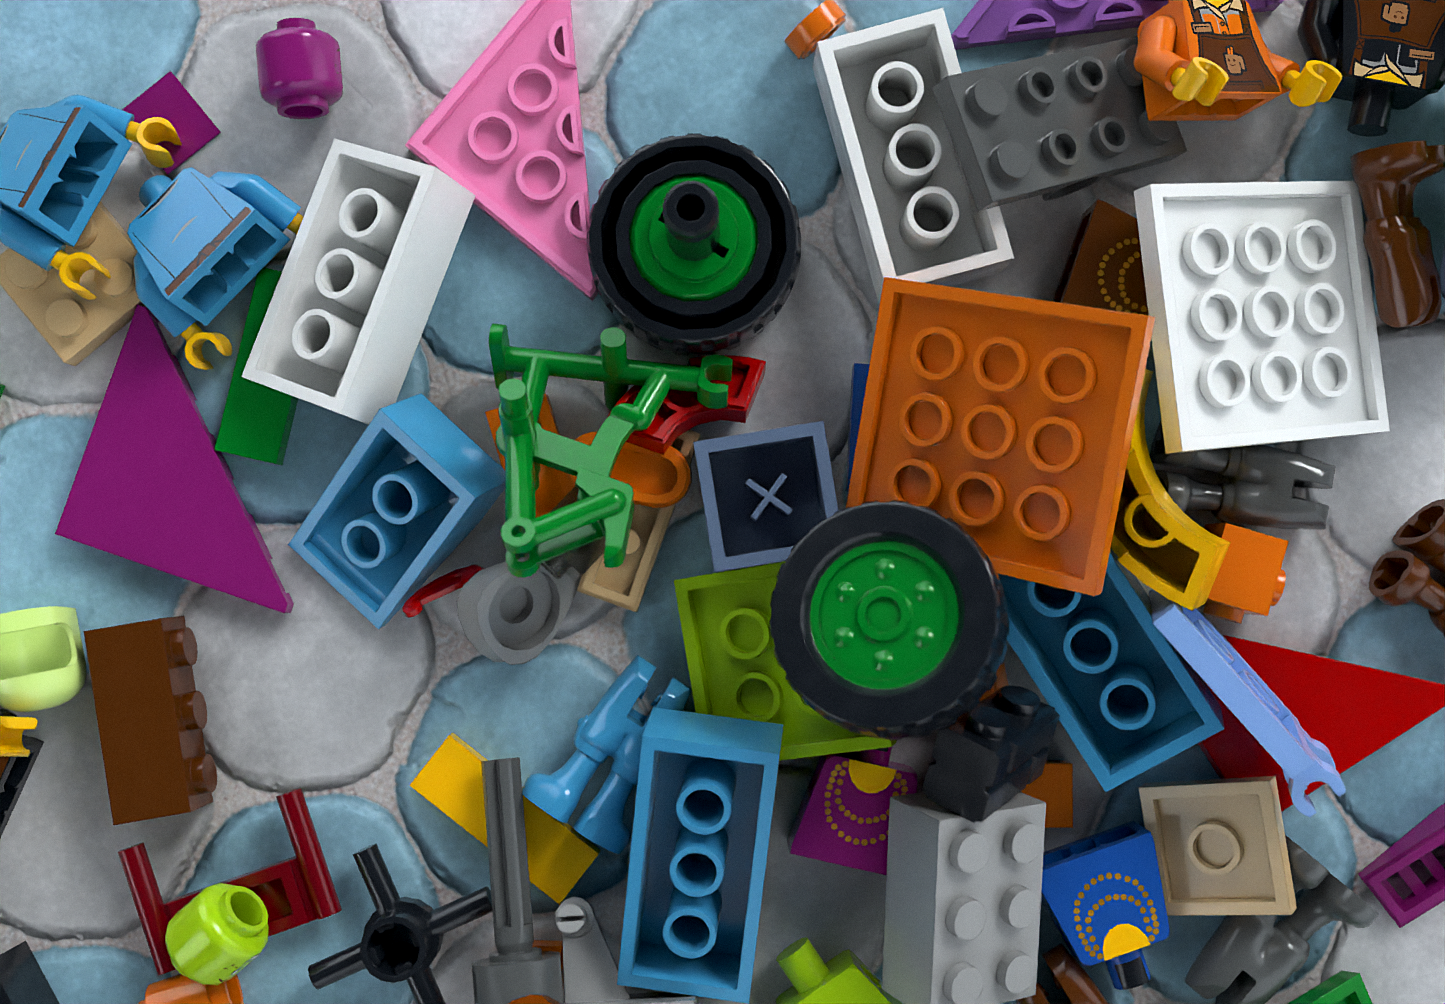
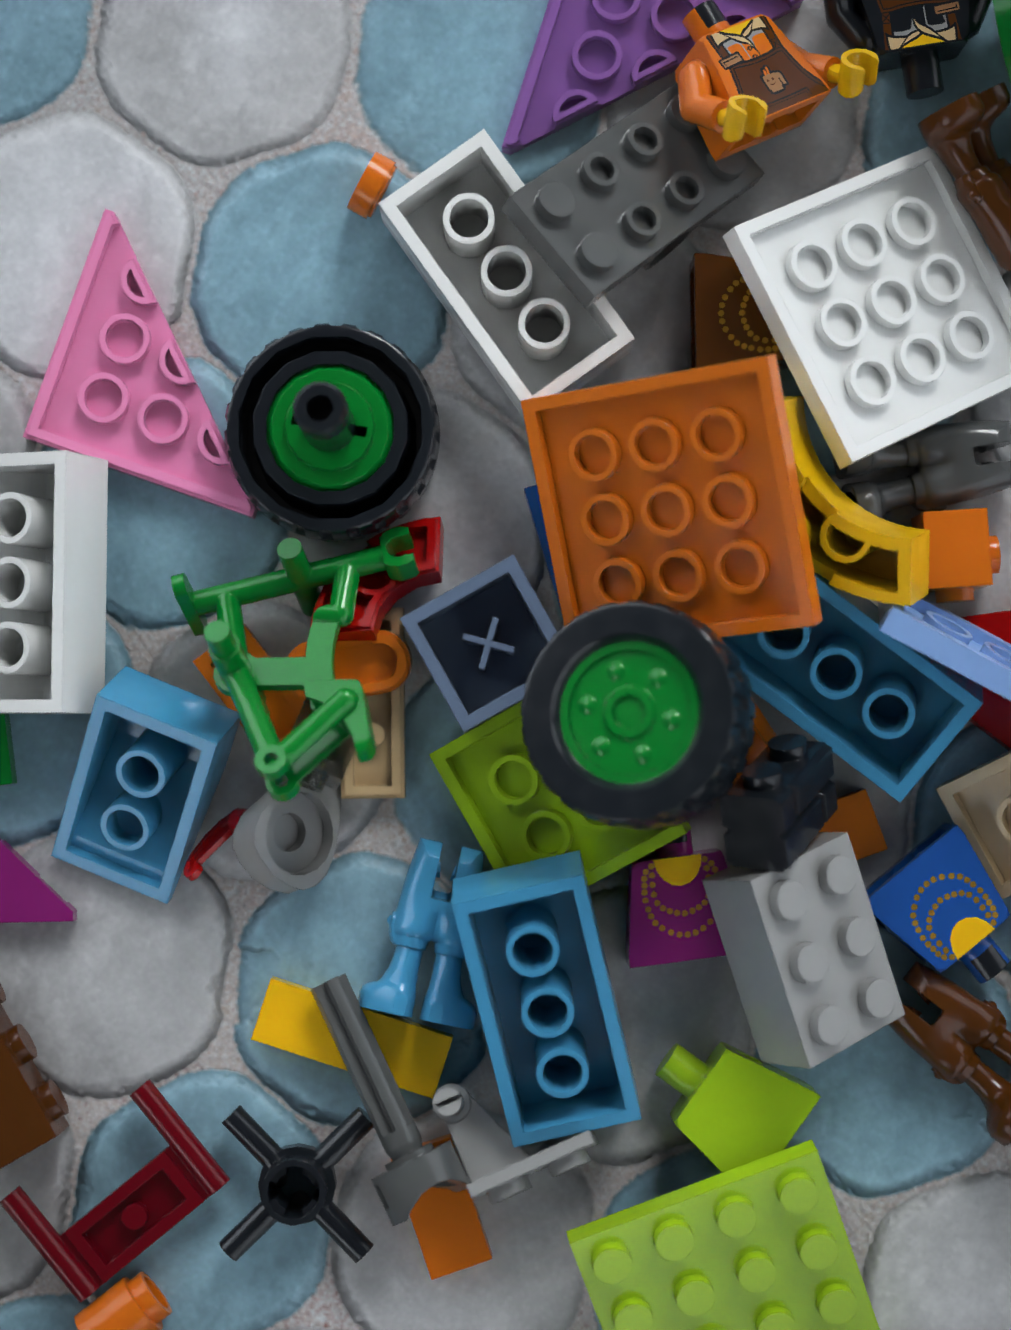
camera: 25 degrees left, 0 degrees up
lime head [165,883,269,985] -> none

